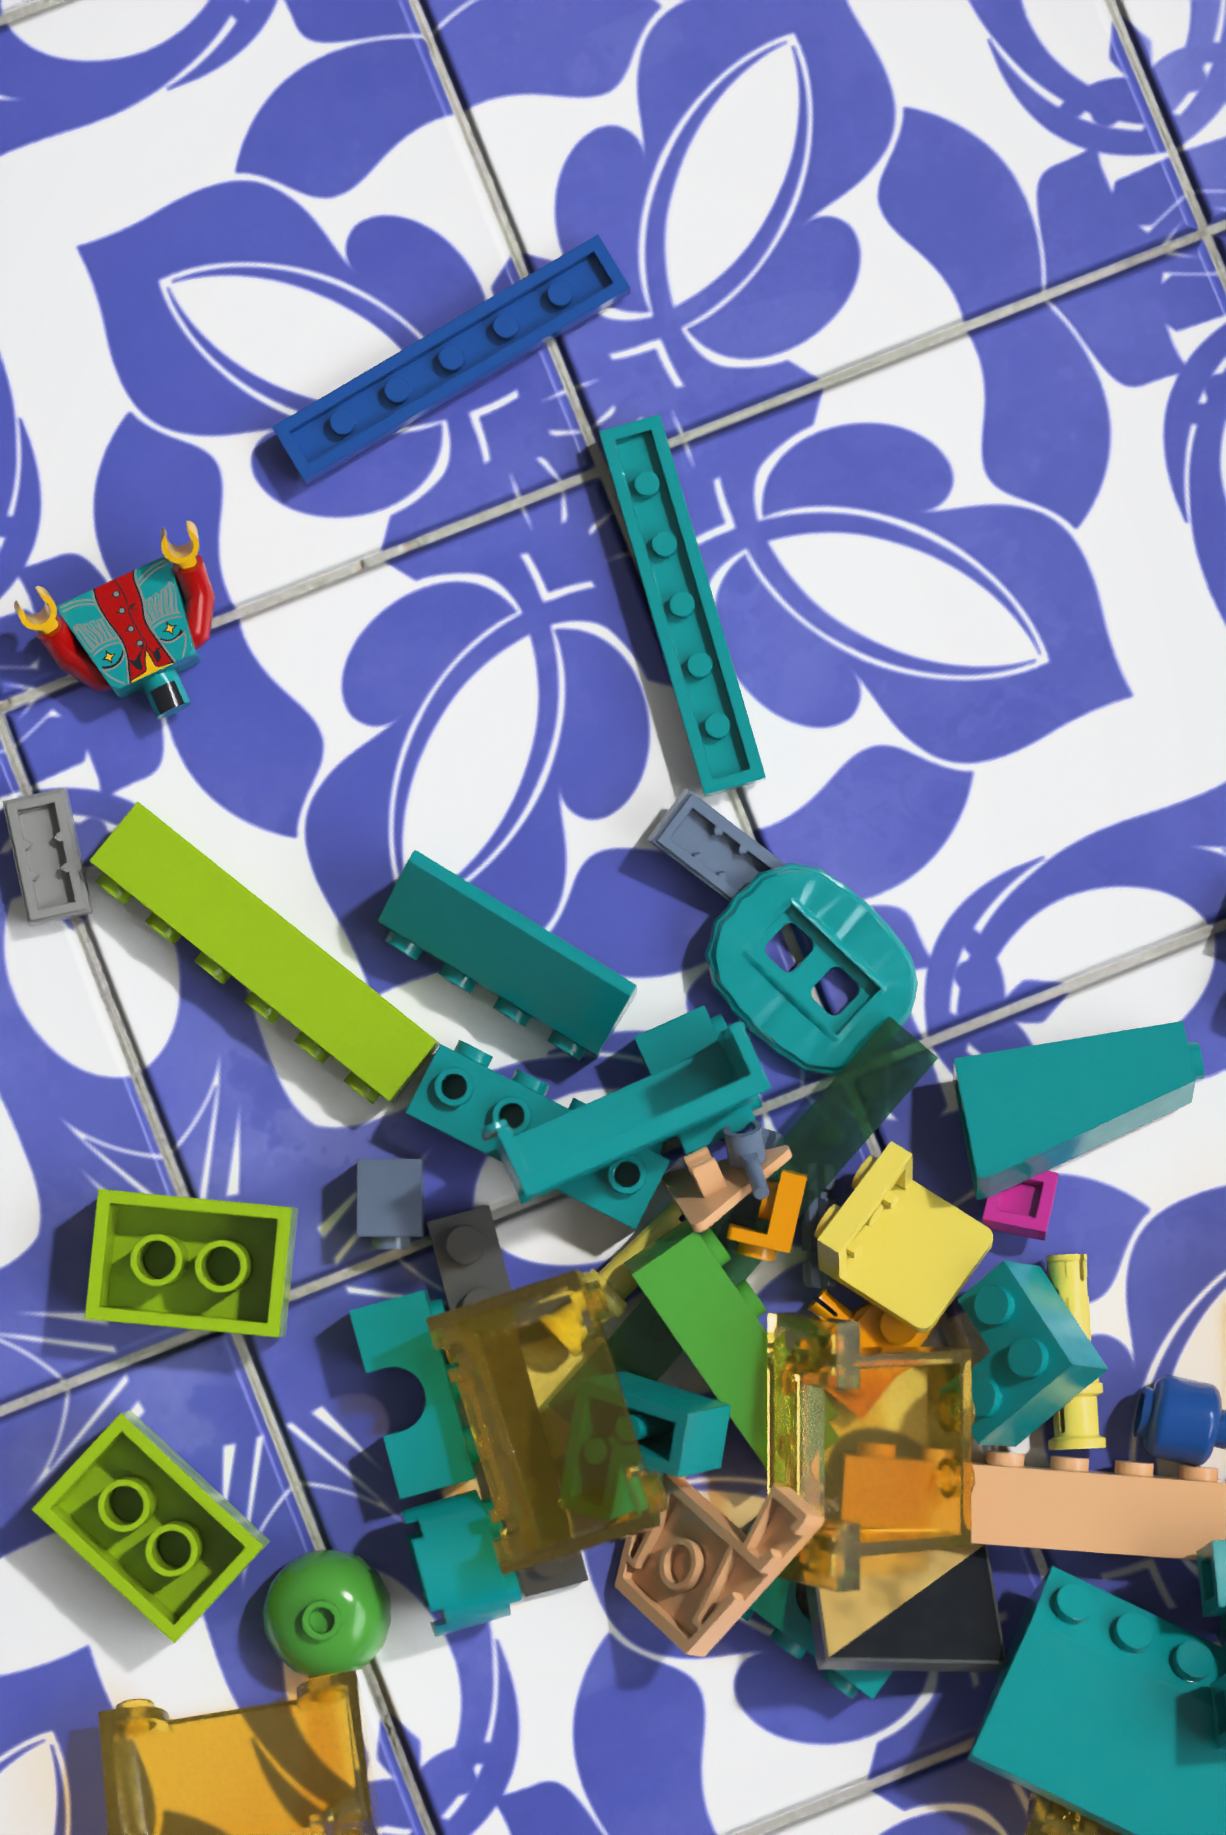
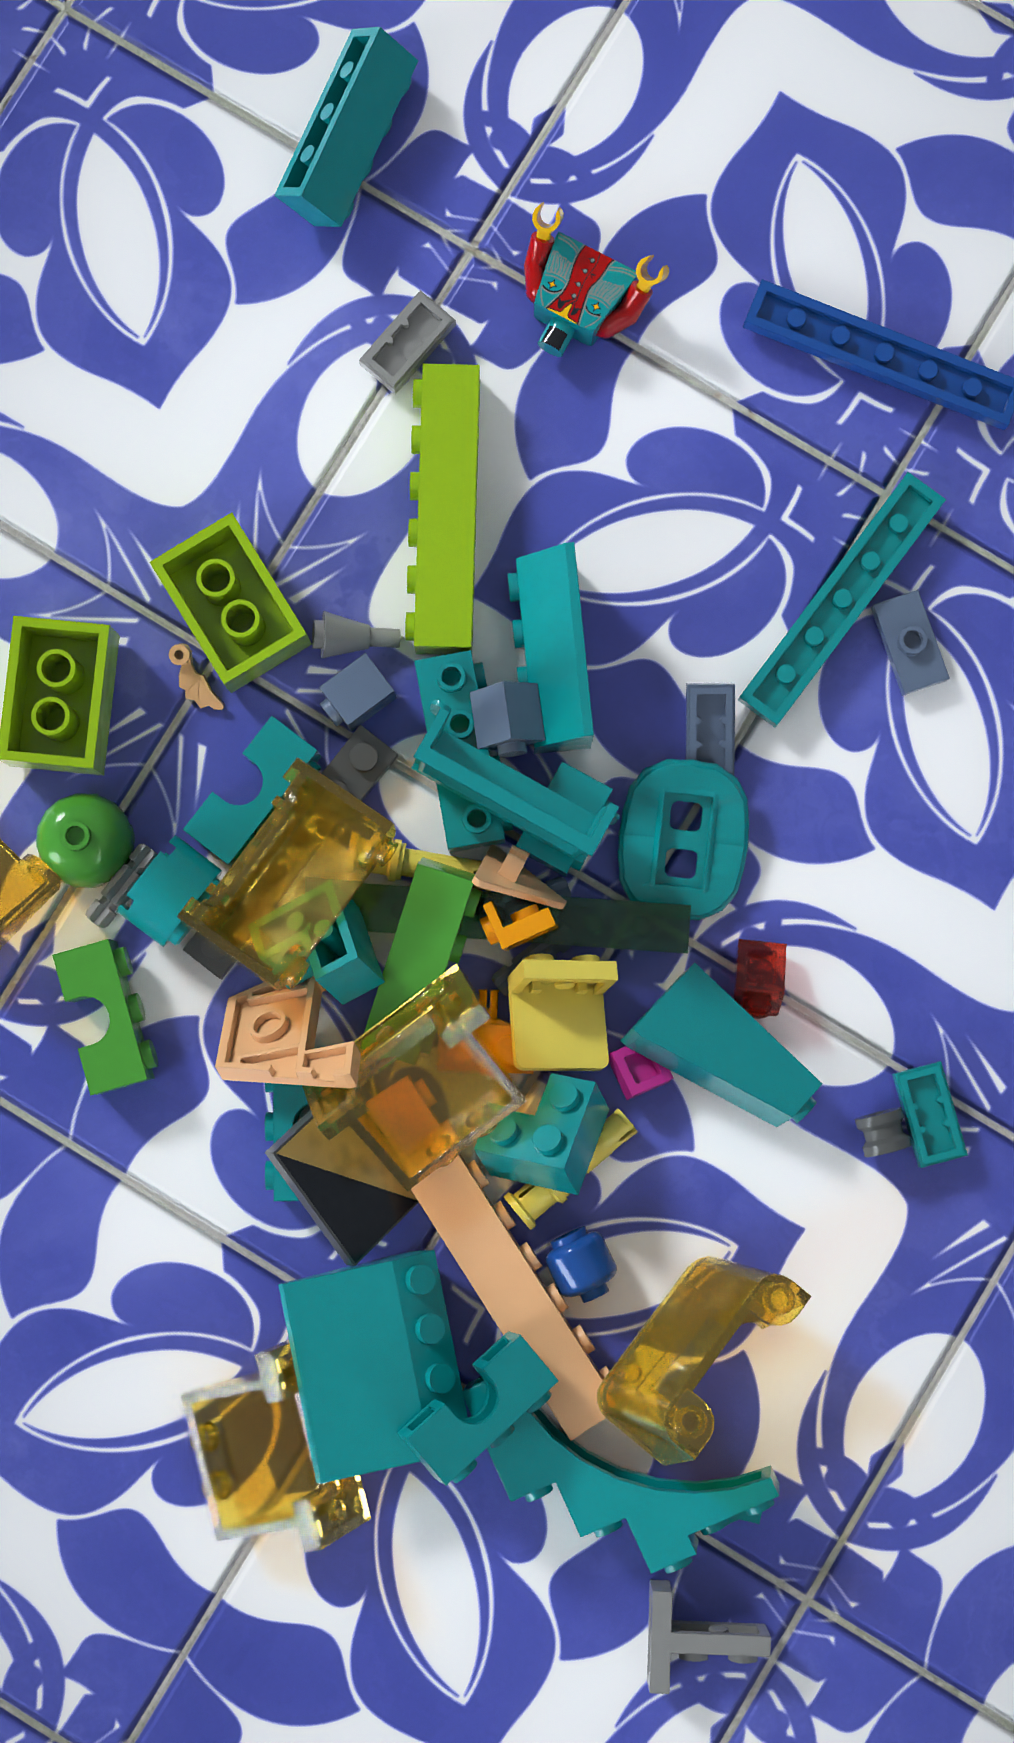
camera: 50 degrees right, 0 degrees up
sand blue hand [724,1120,770,1199] -> none
none -> bright green arch [52,939,158,1095]
none -> light grey axle [85,843,158,928]
none -> light nougat piece [169,643,225,710]
none -> light grey cone [312,611,401,658]
none -> sand blue brick [470,681,545,757]
none -> clear red bracket [732,939,787,1019]
none -> sand blue plate [871,590,950,696]

